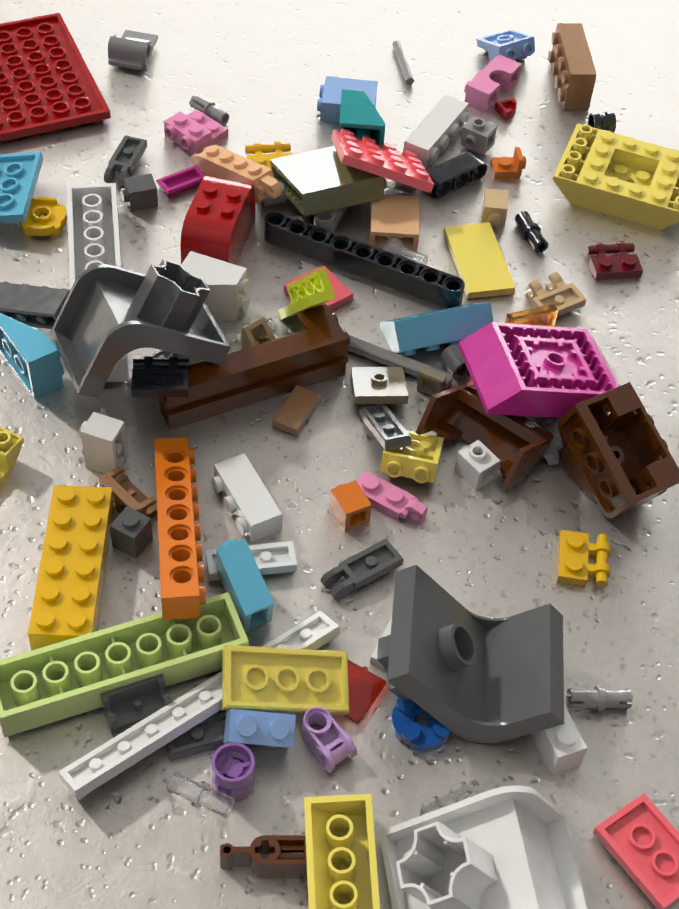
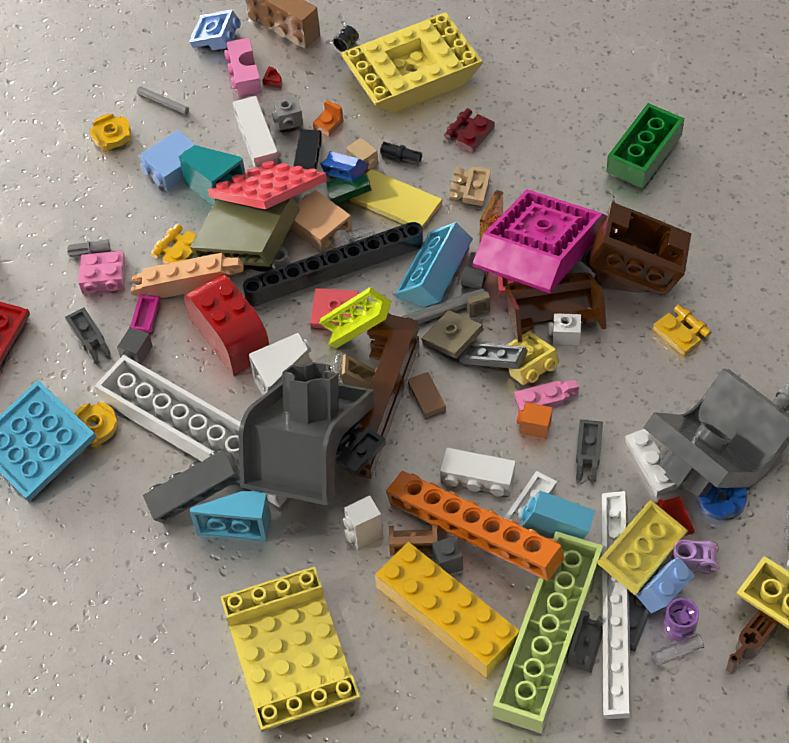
camera: 40 degrees left, 5 degrees up
none -> yellow plate [90,114,131,151]
none -> blue piece [320,151,368,182]
none -> dark green slope [326,169,372,204]

